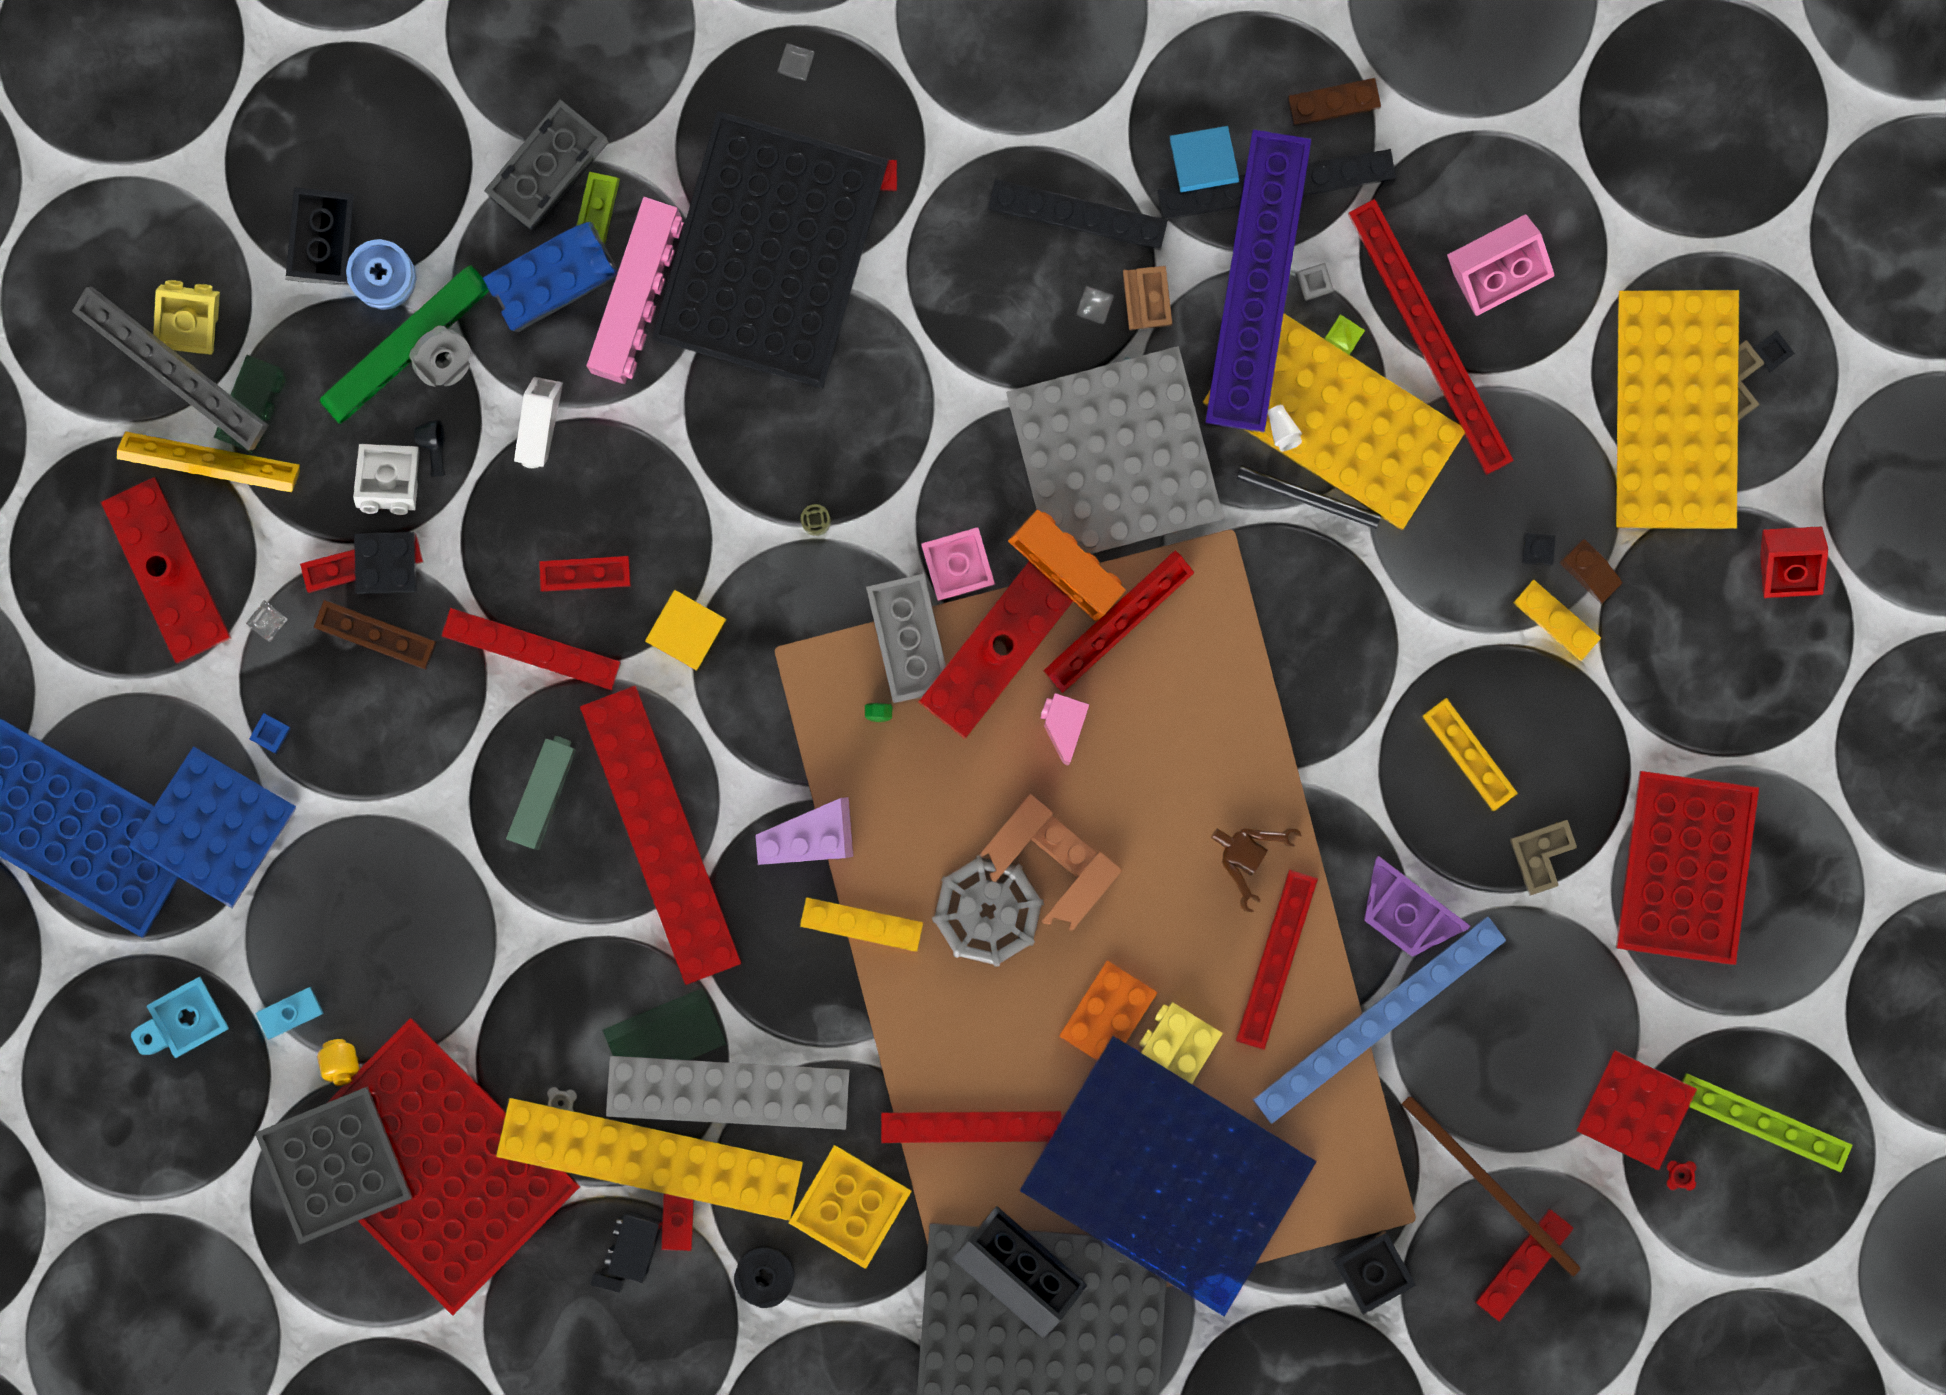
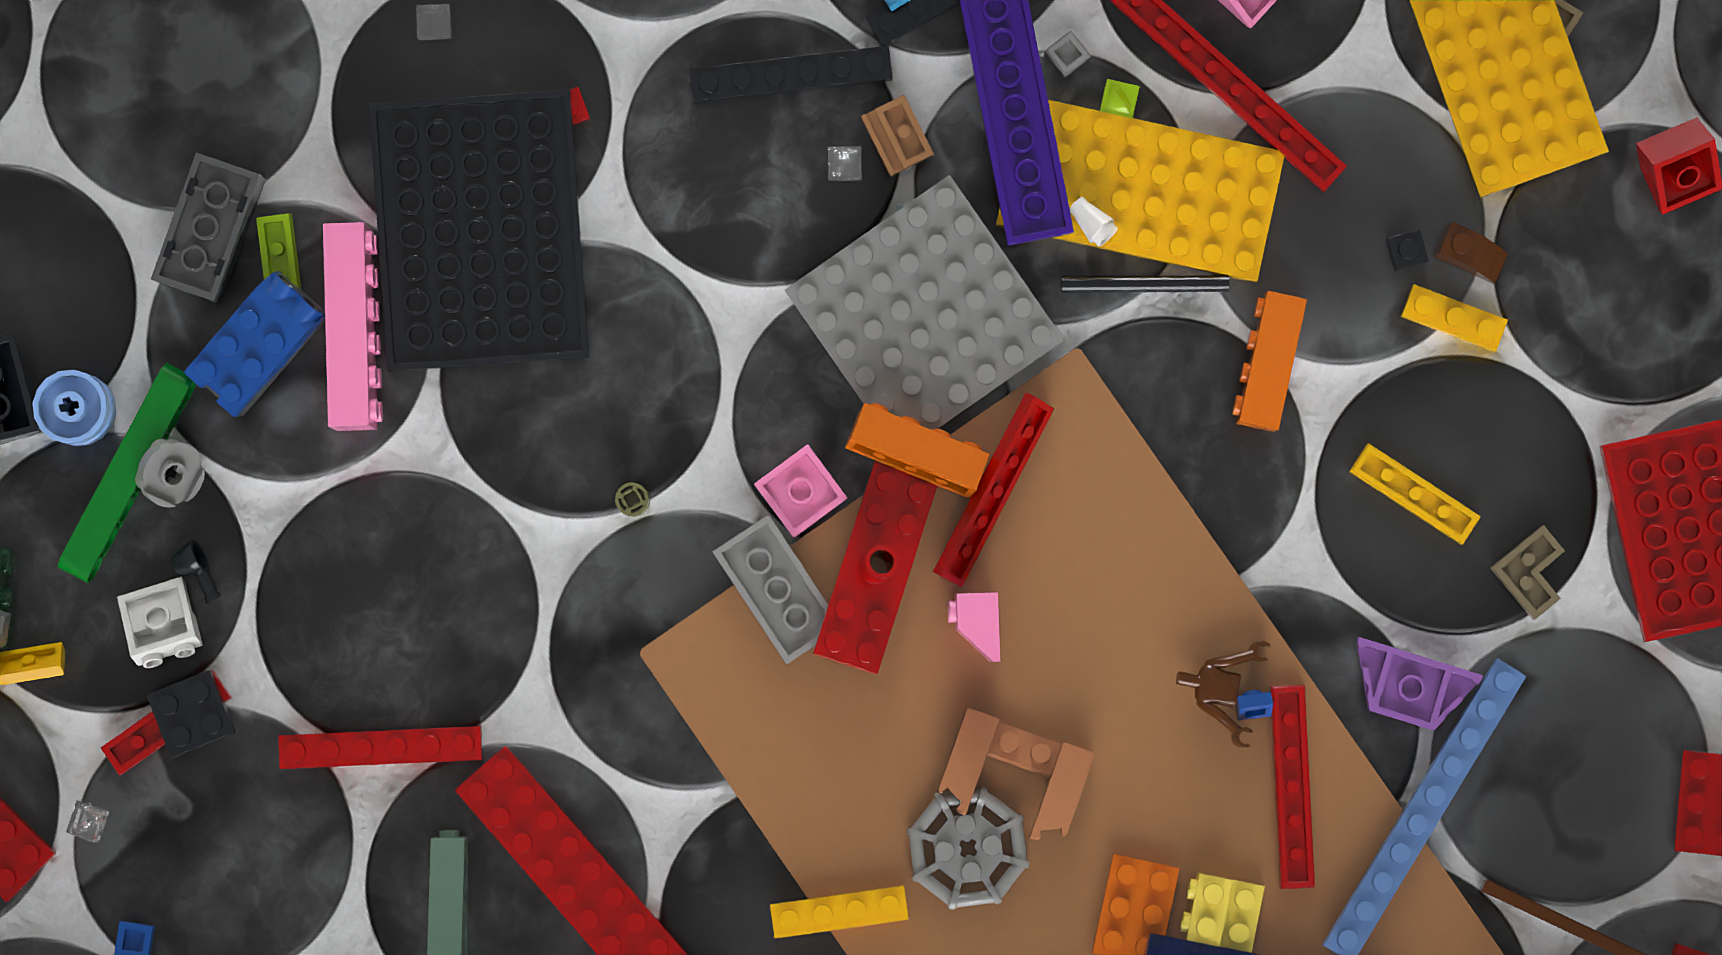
camera: 25 degrees left, 0 degrees up
reddish brown plate [313,600,437,670] -> none
white slope [514,377,563,468] -> none
red plate [539,556,631,592] -> none
yellow tile [645,590,727,671] -> none
lavender wedge [756,797,853,865] -> none
green tile [865,703,893,722] -> none
none -> orange brick [1232,291,1307,432]
none -> blue plate [1236,690,1273,721]

